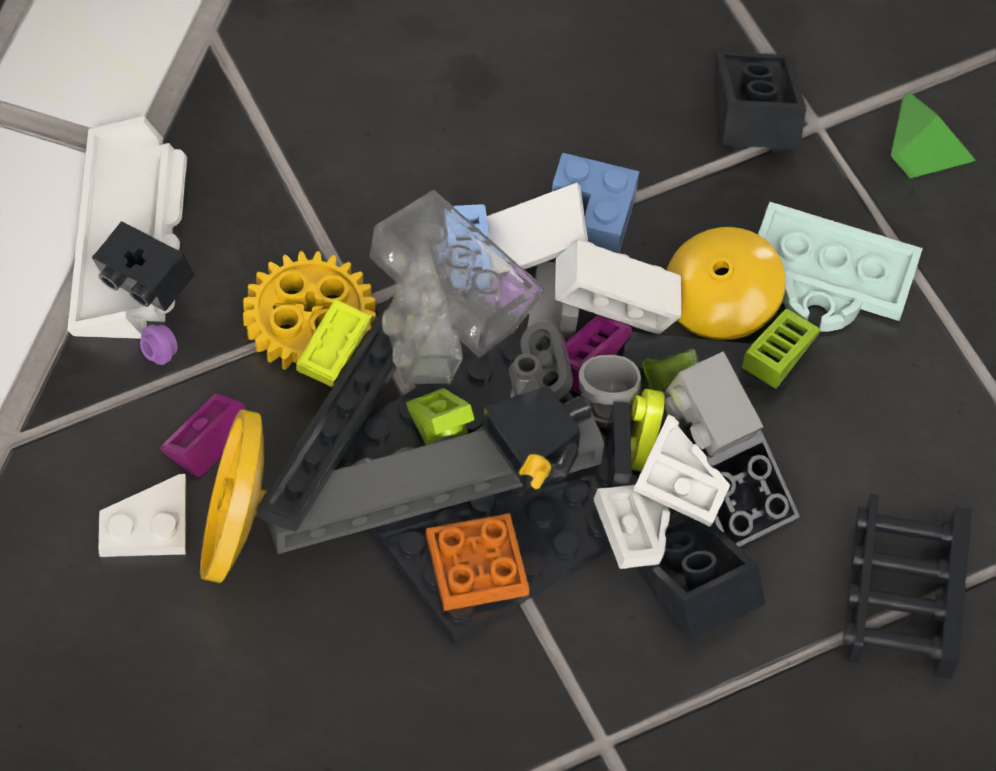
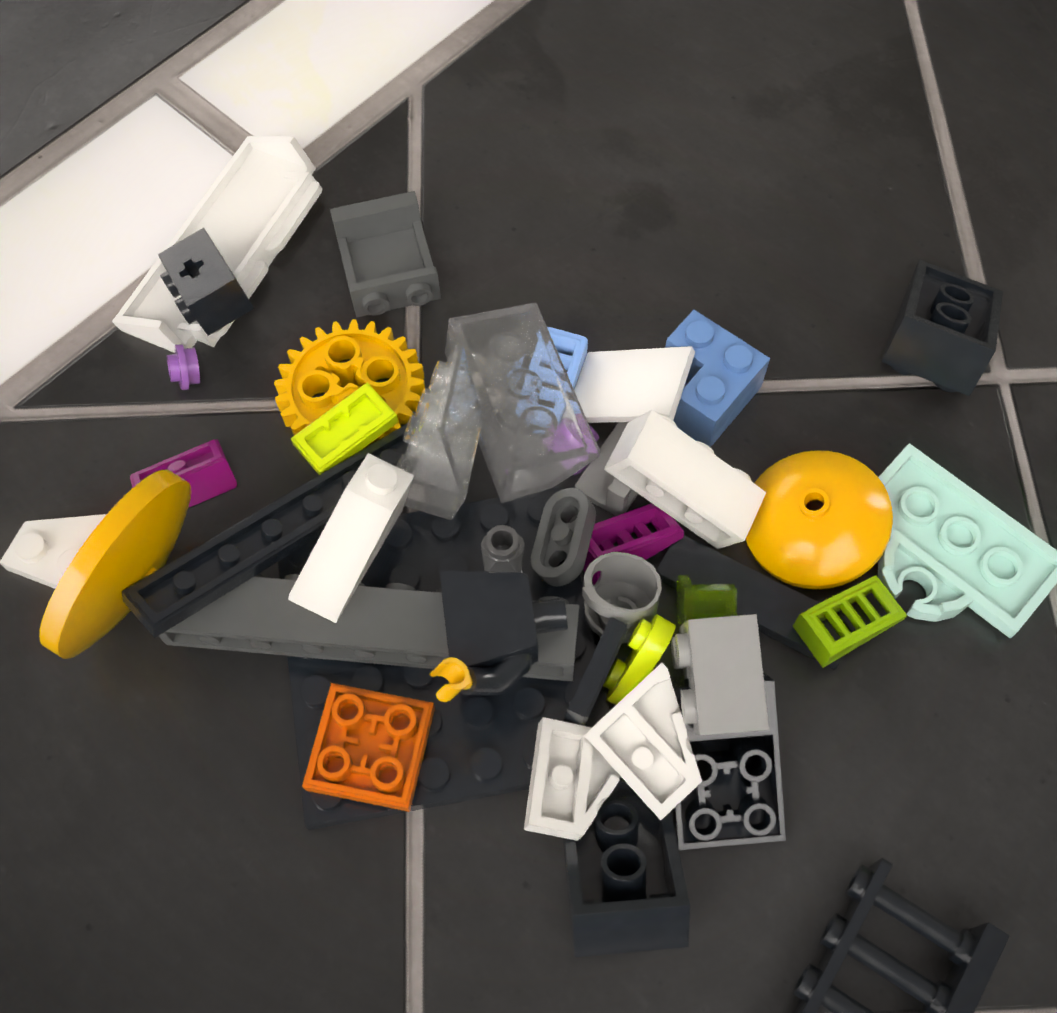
camera: 30 degrees right, 5 degrees up
lime slope [406,388,475,445] -> none
none -> white slope [288,453,414,623]
none -> dark grey panel [330,191,441,318]

